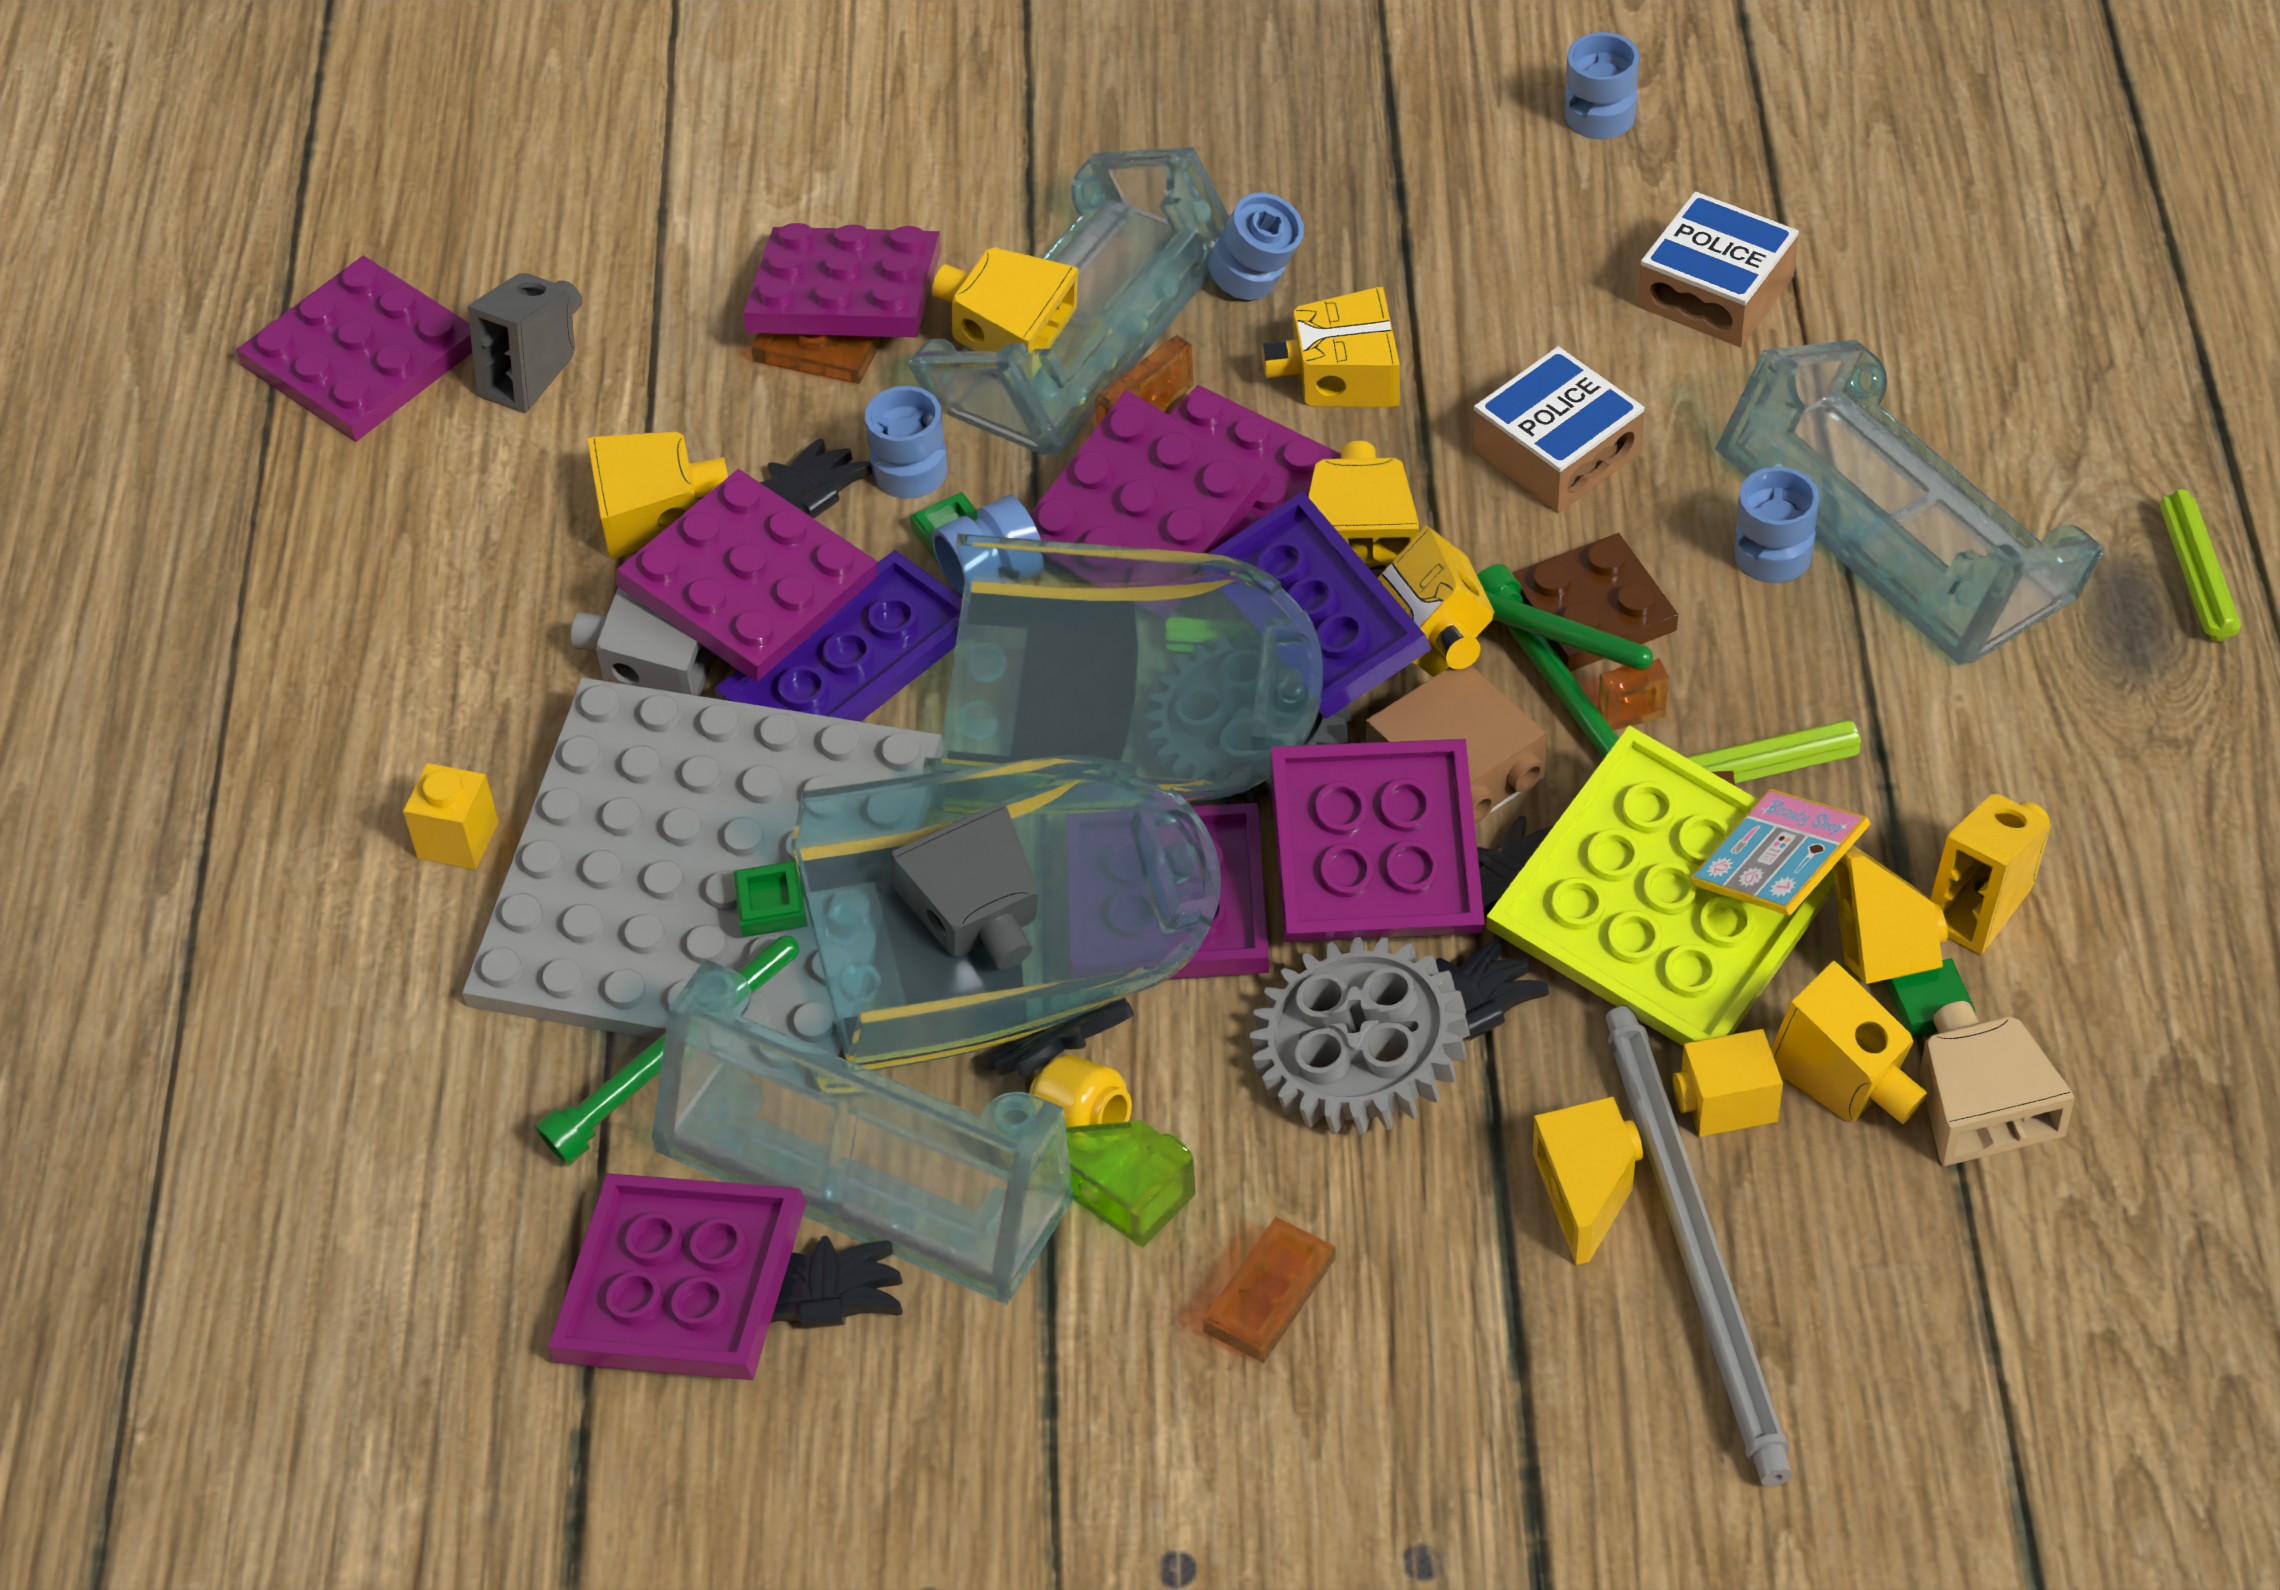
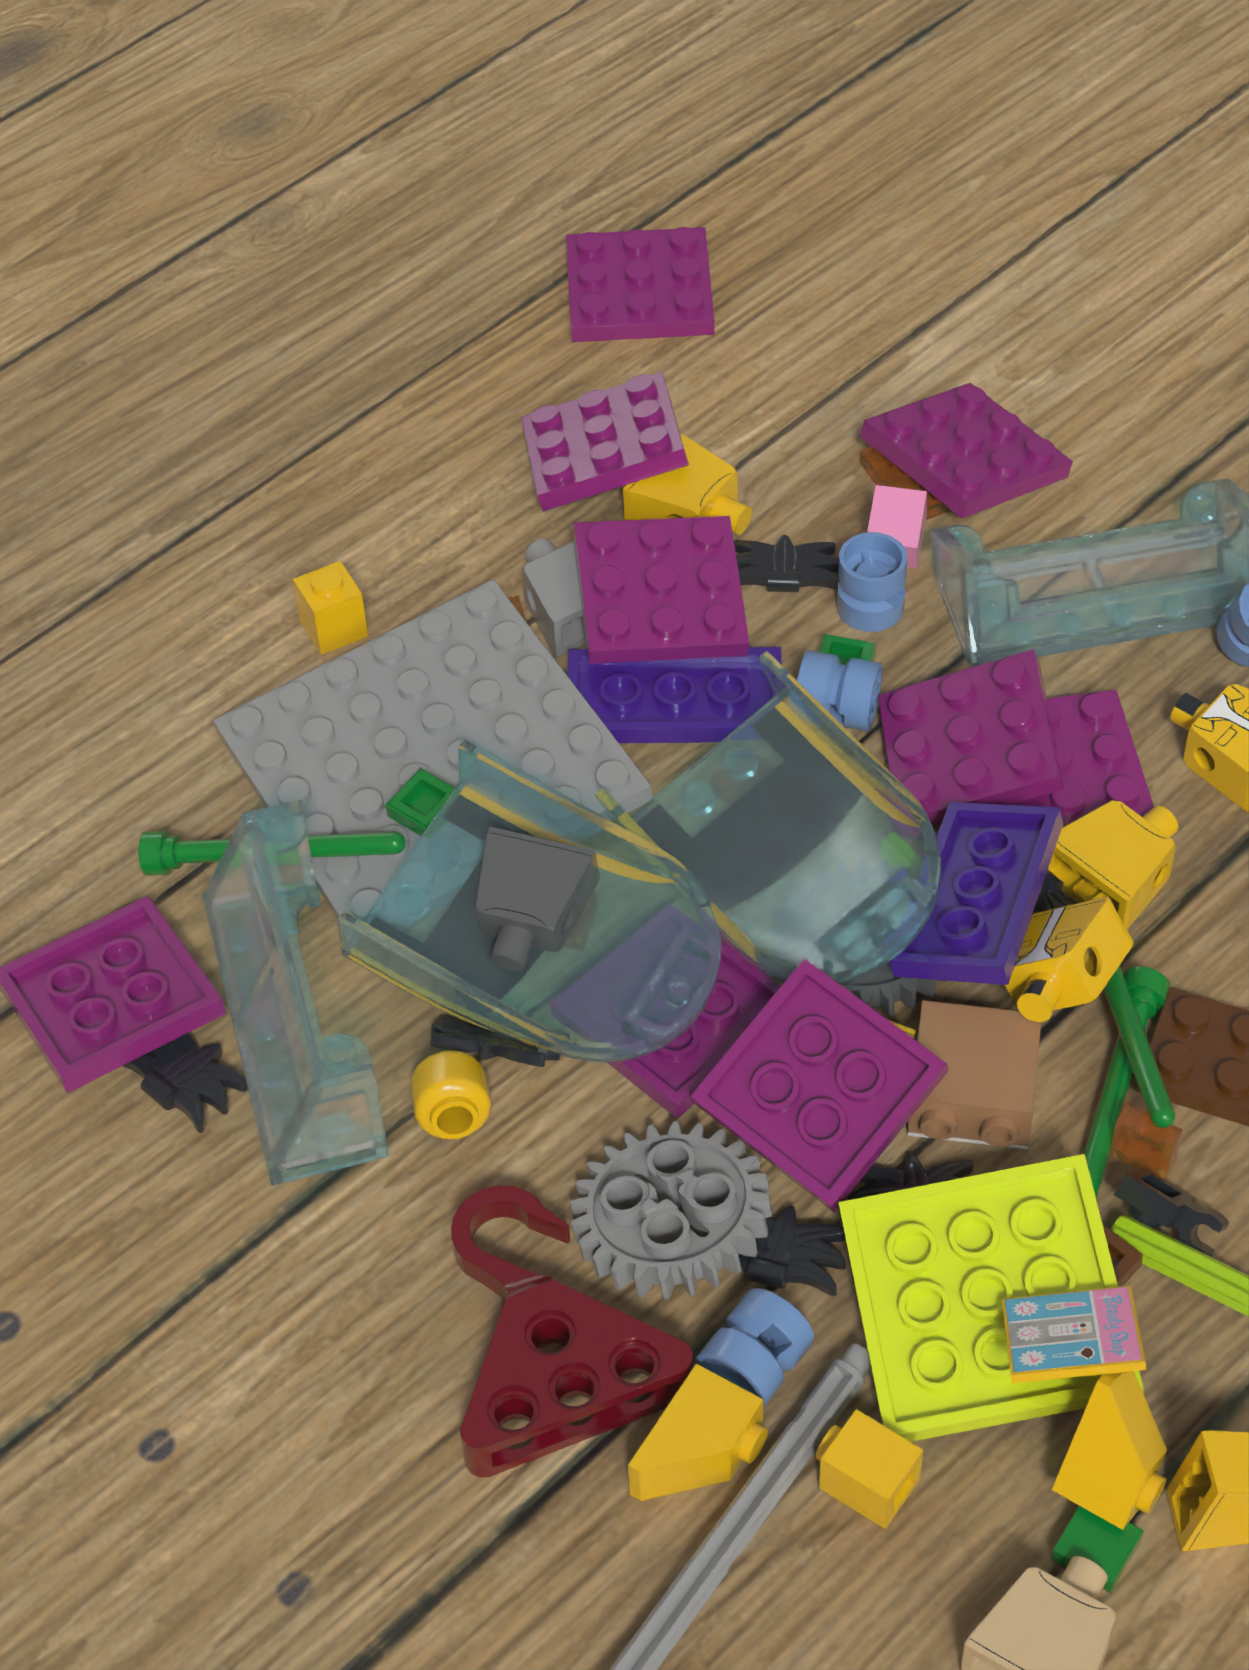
camera: 45 degrees right, 0 degrees up
dark grey torso [468,273,582,413] -> none
yellow torso [932,247,1078,380] -> none
clear neon green slope [1035,1120,1196,1249] -> none
clear orange plate [1095,335,1194,426] -> none
clear orange plate [1203,1216,1336,1363] -> none
yellow torso [1771,961,1929,1124] -> none
none -> dark red piece [451,1185,693,1478]
none -> plate [521,371,689,511]
none -> medium blue wheel [696,1288,814,1407]
none -> bright pink brick [867,485,927,569]
none -> black plate [1114,1167,1229,1256]

